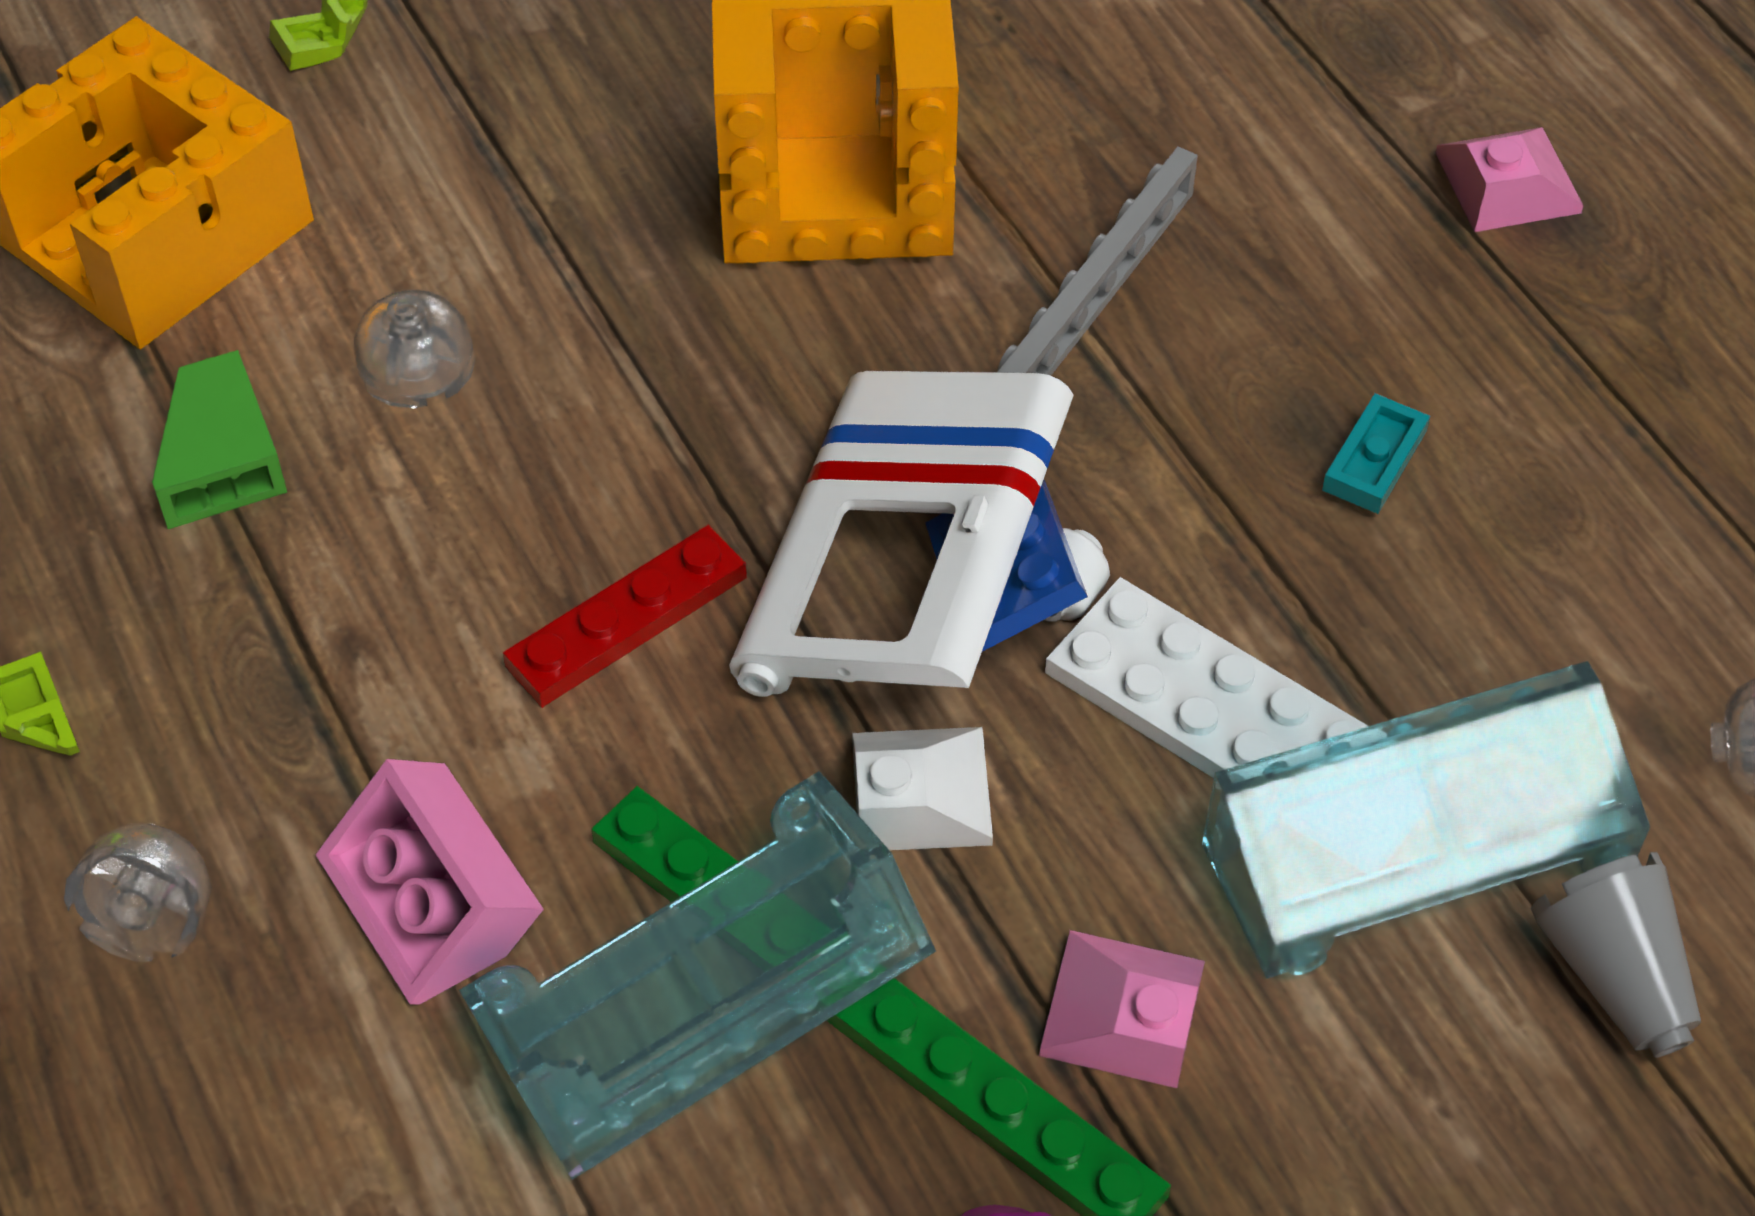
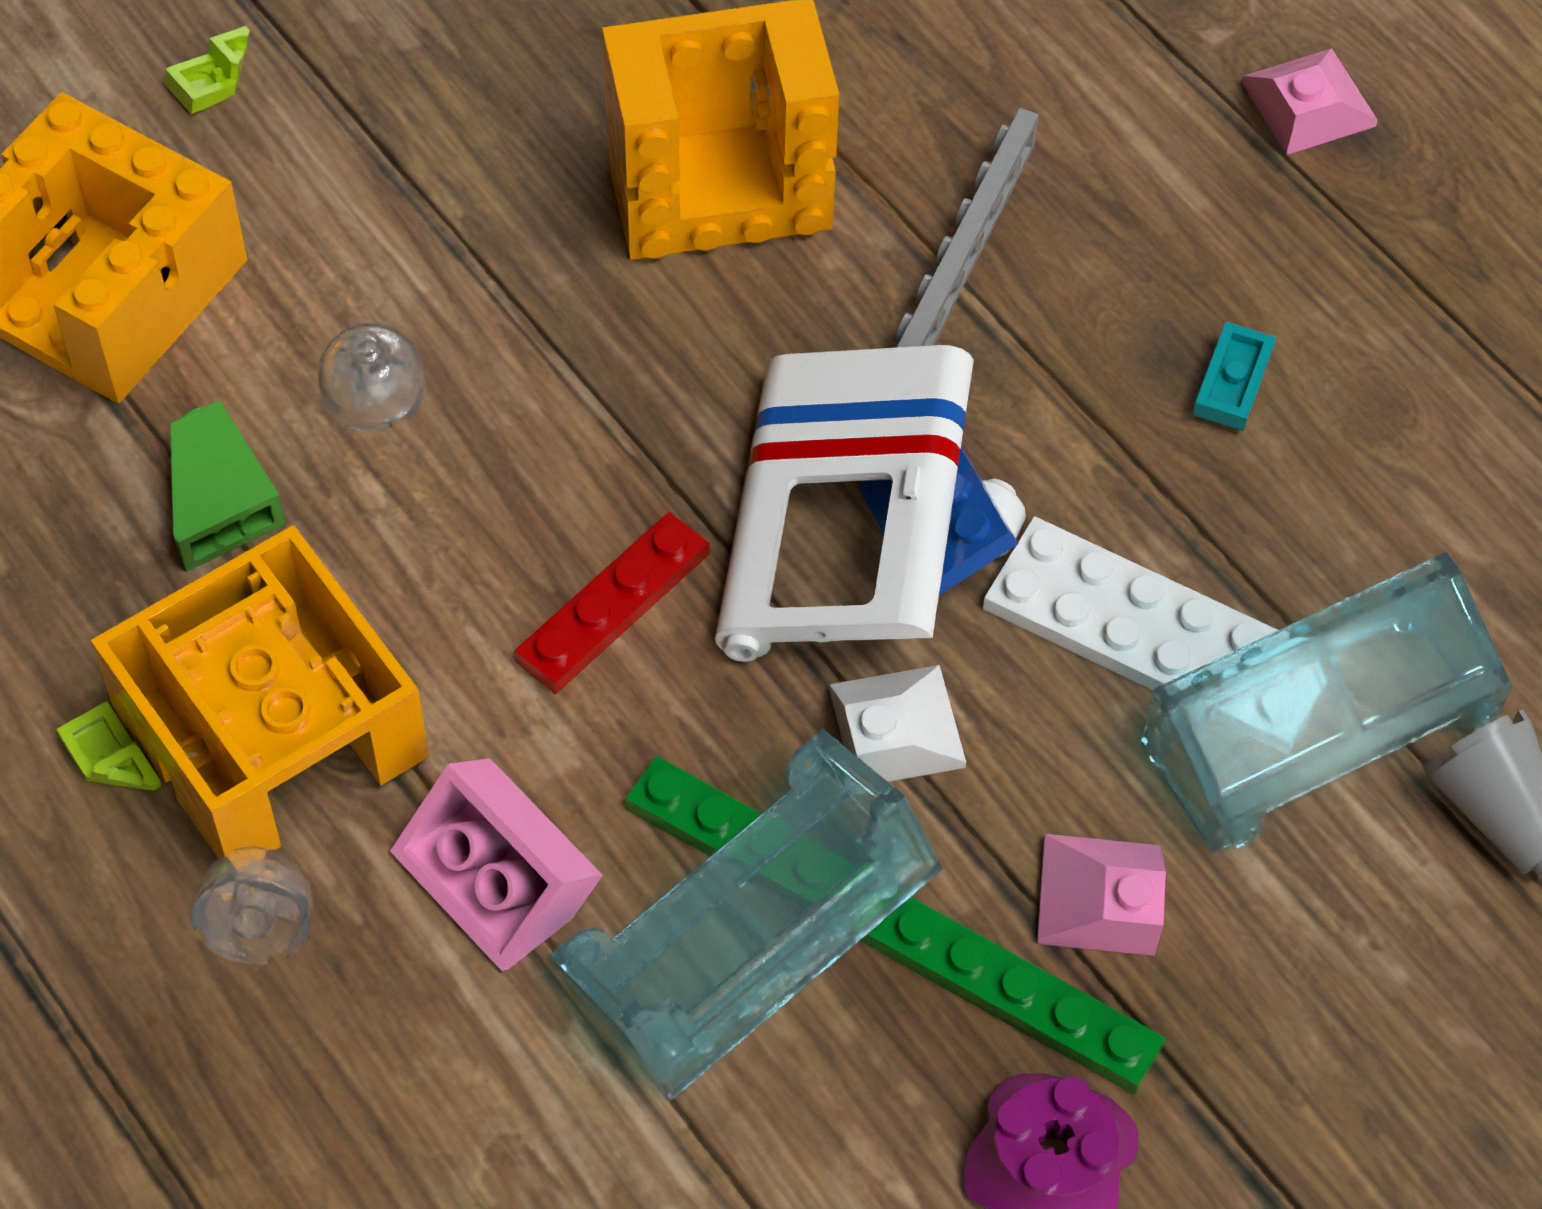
camera: 10 degrees left, 5 degrees up
none -> light orange piece [90,525,430,877]

